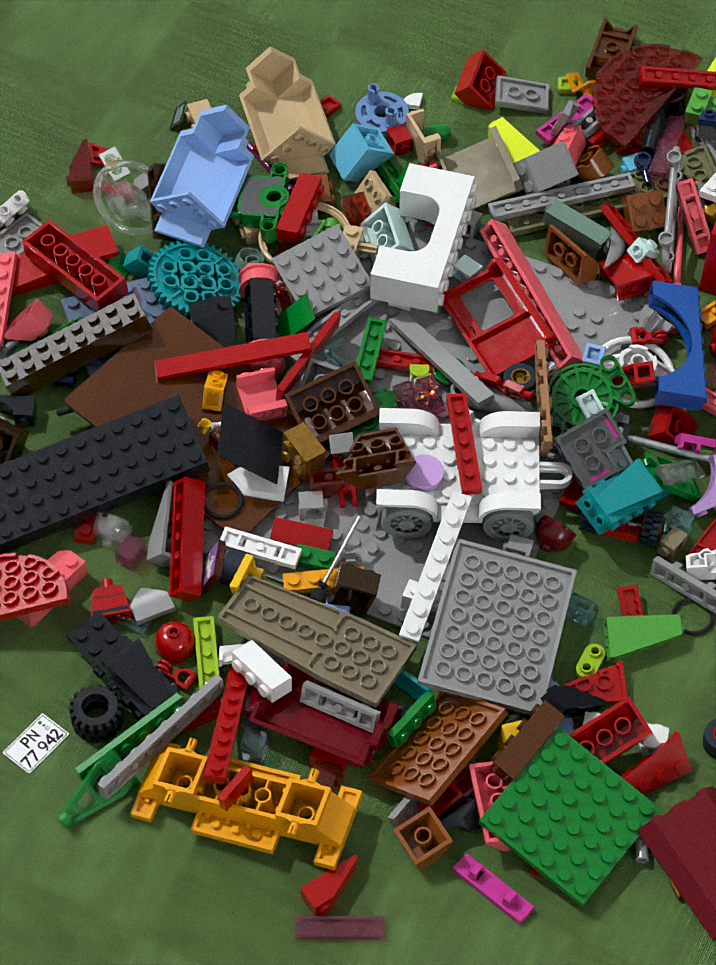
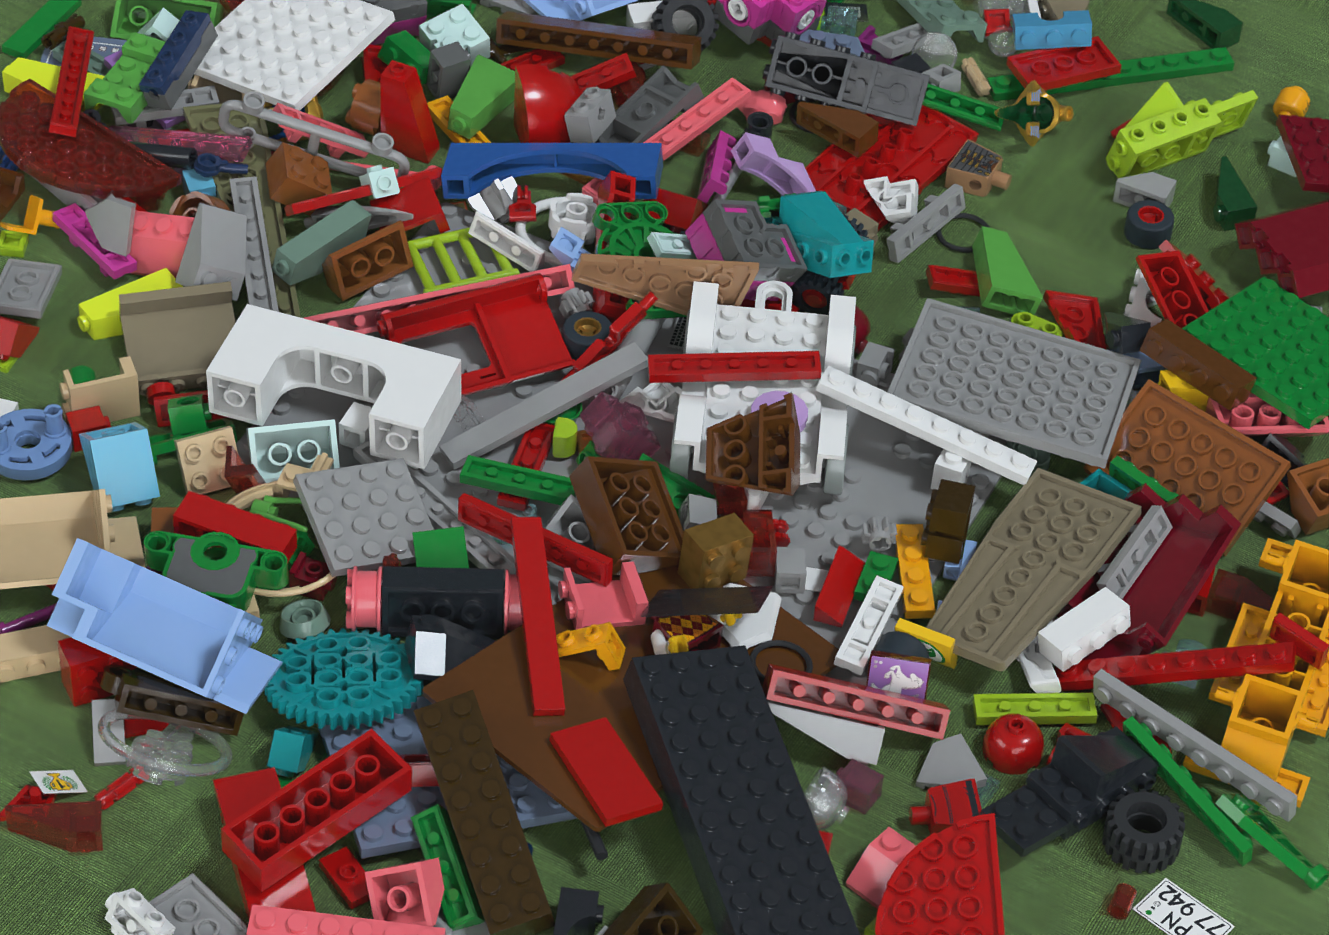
camera: 90 degrees left, 10 degrees down
piece [310,516,362,602] -> none
clear tile [655,459,705,486] -> none
none -> red plate [319,846,370,910]
none -> lime bar [408,227,520,293]
none -> white slope [468,211,545,272]
none -> red tile [549,717,663,827]
none -> clear red hinge [1107,883,1137,920]

